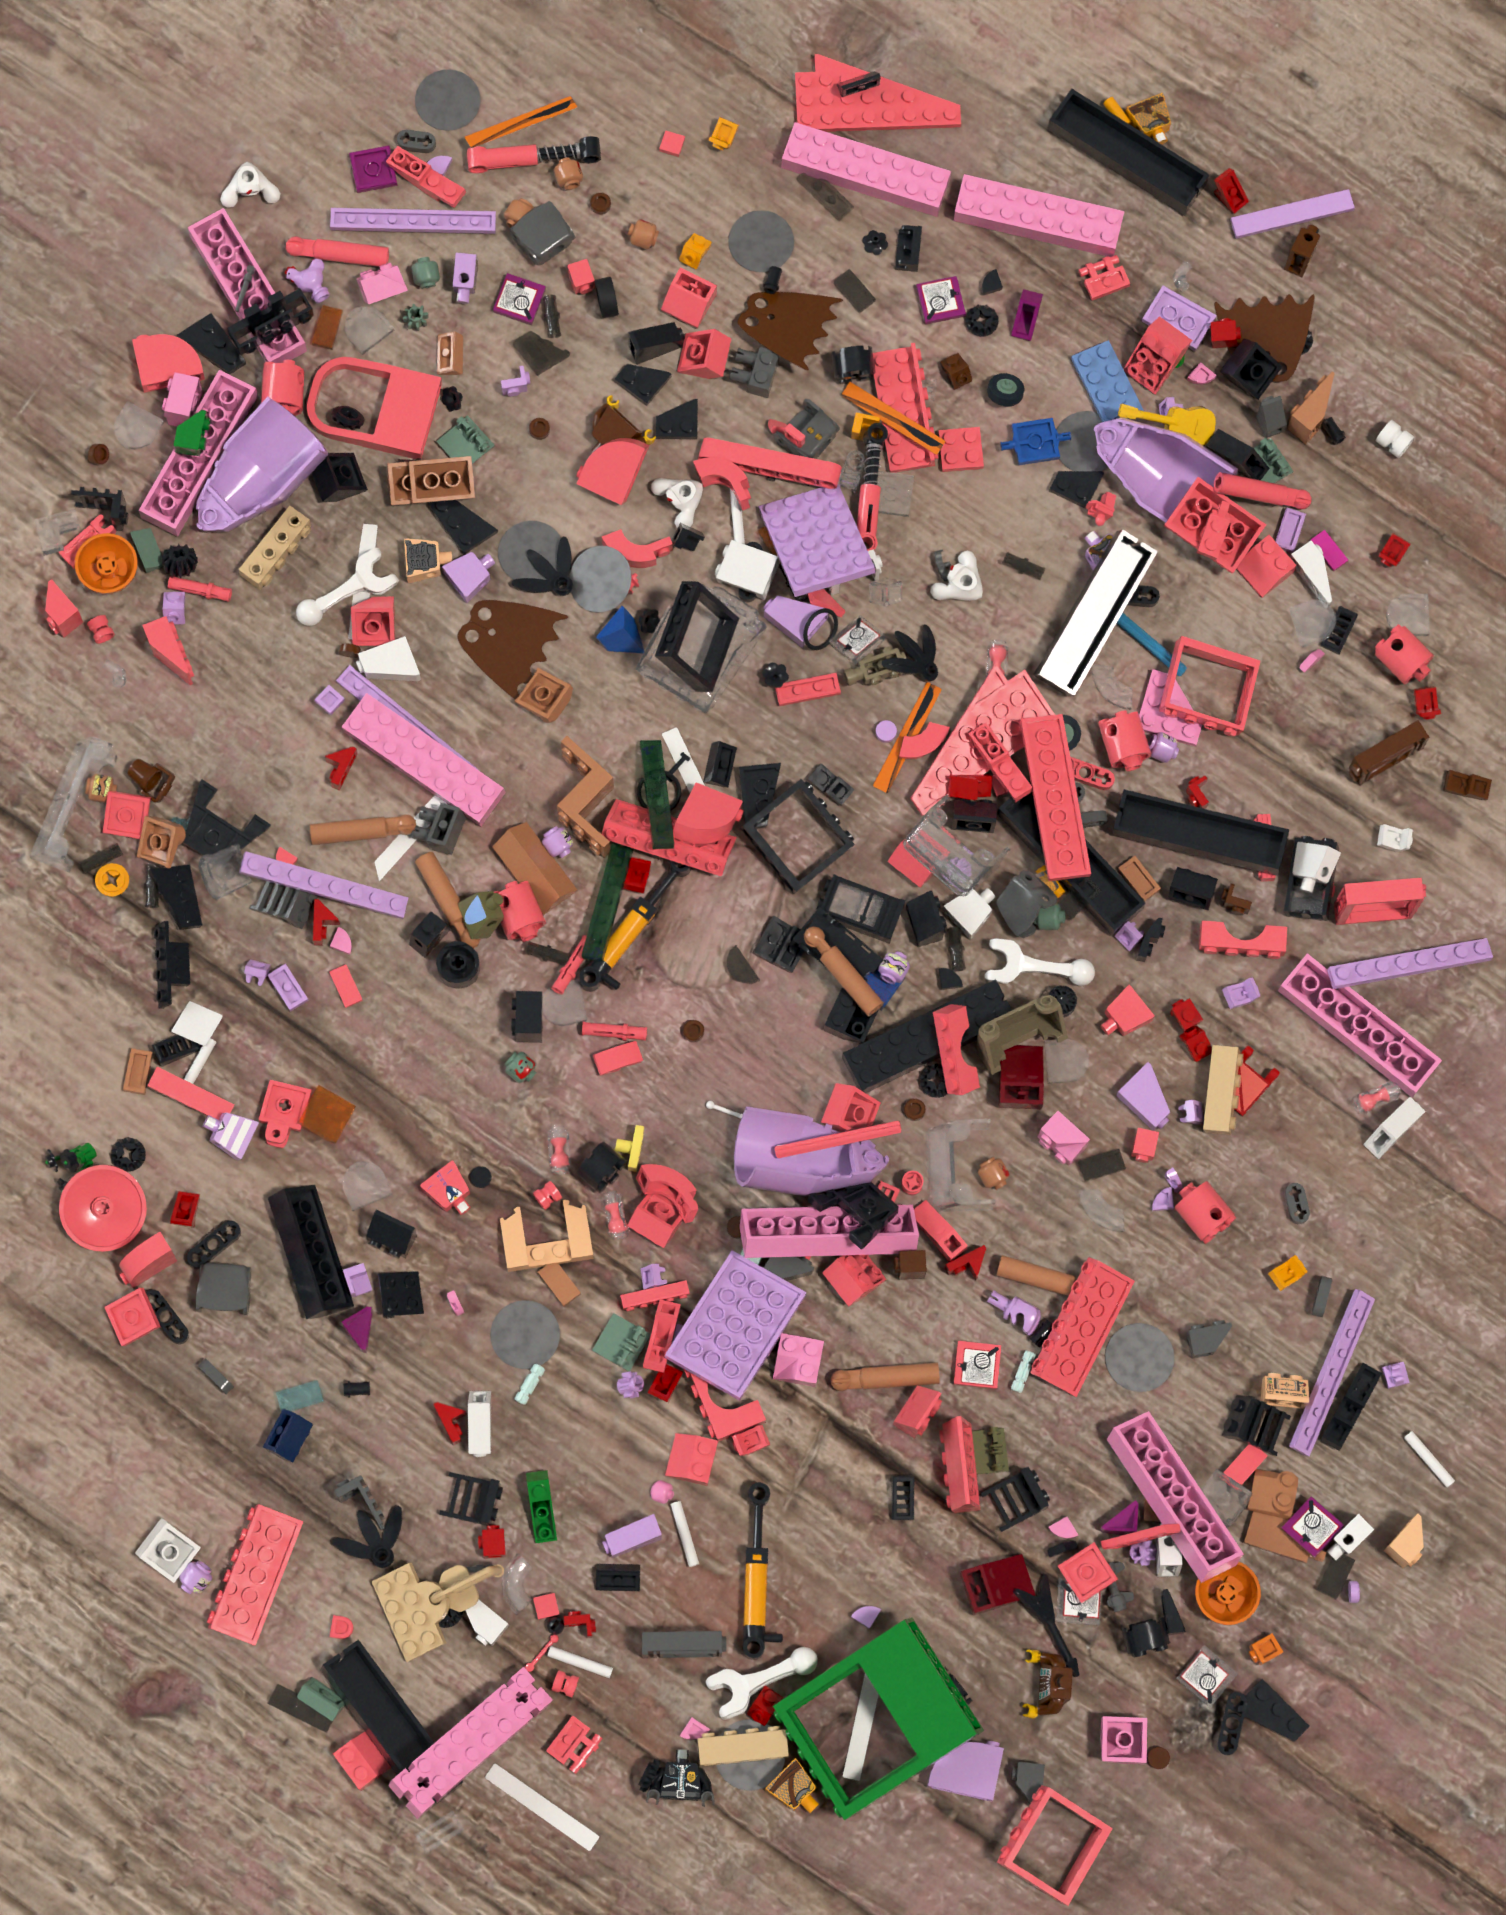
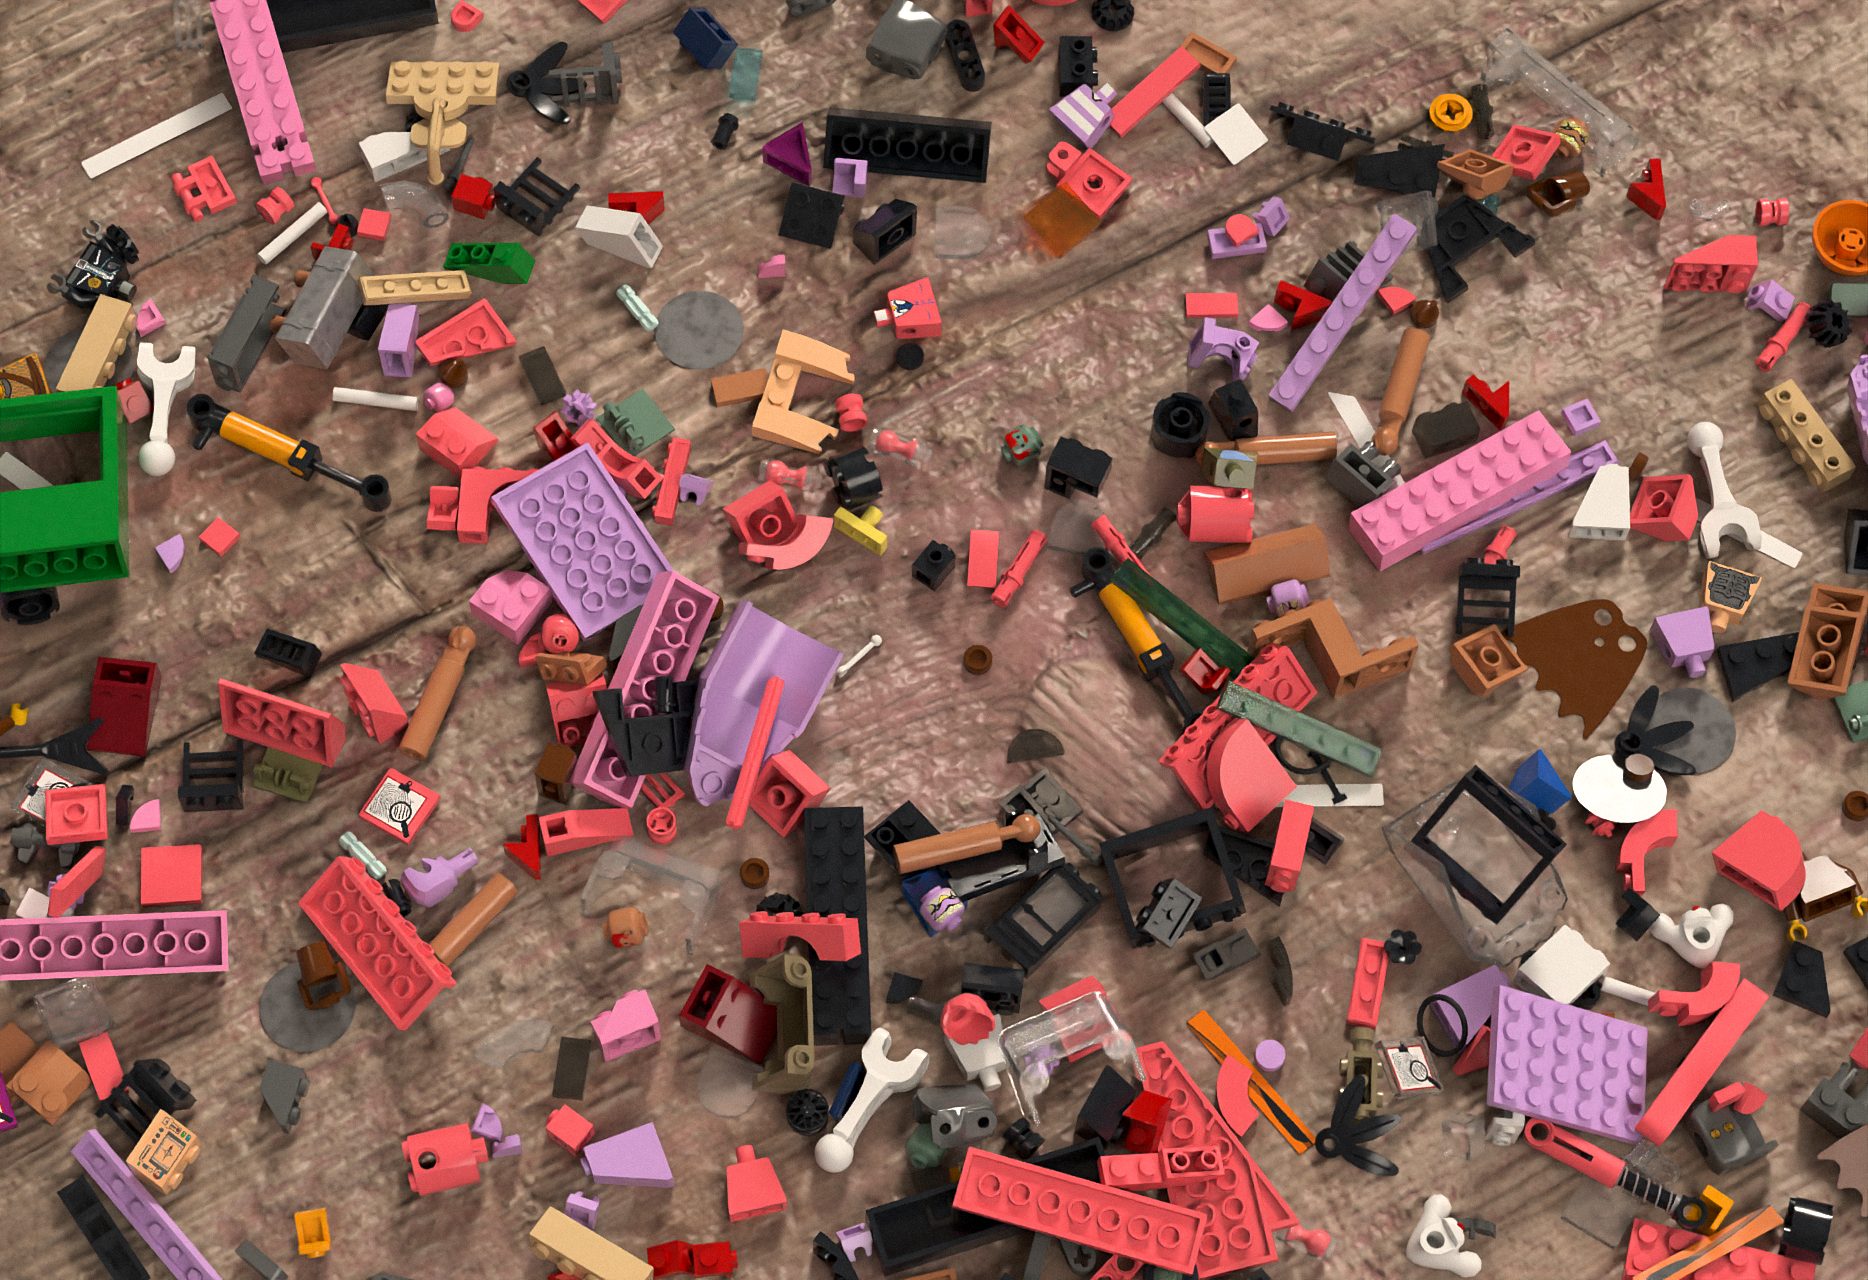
camera: 115 degrees right, 10 degrees down
coral slope [45,579,83,638] -> none
magenta slope [1100,1500,1138,1535] -> none
none -> coral tile [141,844,203,907]
none -> coral tile [199,517,241,557]
none -> flat silver piece [269,246,375,369]
none -> reddish brown piece [296,941,351,1010]
none -> tan tile [357,270,472,306]
none -> coral wing [415,298,516,367]
none -> reddish brown tile [439,359,468,388]
none -> clear smoke tile [518,346,566,406]
none -> coral tile [519,632,547,668]
none -> nougat bracket [535,651,608,686]
none -> coral head [541,613,579,654]
none -> black pin [653,676,676,714]
none -> dark blue tile [829,1062,867,1123]
none -> black brick [912,540,956,592]
none -> coral hair [940,993,995,1045]
none -> black wheel [1002,1117,1045,1160]
none -> dark grey piece [1047,814,1103,866]
none -> black brick [1058,36,1098,97]
none -> bracket [1135,878,1202,949]
none -> lavender tile [1187,317,1259,382]
none -> coral tile [1225,214,1259,248]
none -> coral brick [1265,799,1314,892]
none -> clear smoke slope [1266,936,1293,1006]
none -> reddish brown tile [1410,300,1439,329]
none -> clear smoke brick [1412,401,1481,459]
none -> black plate [1456,558,1520,637]
none -> coral pin [1484,525,1517,564]
none -> tile [1624,754,1654,782]
none -> red slope [1626,159,1666,220]

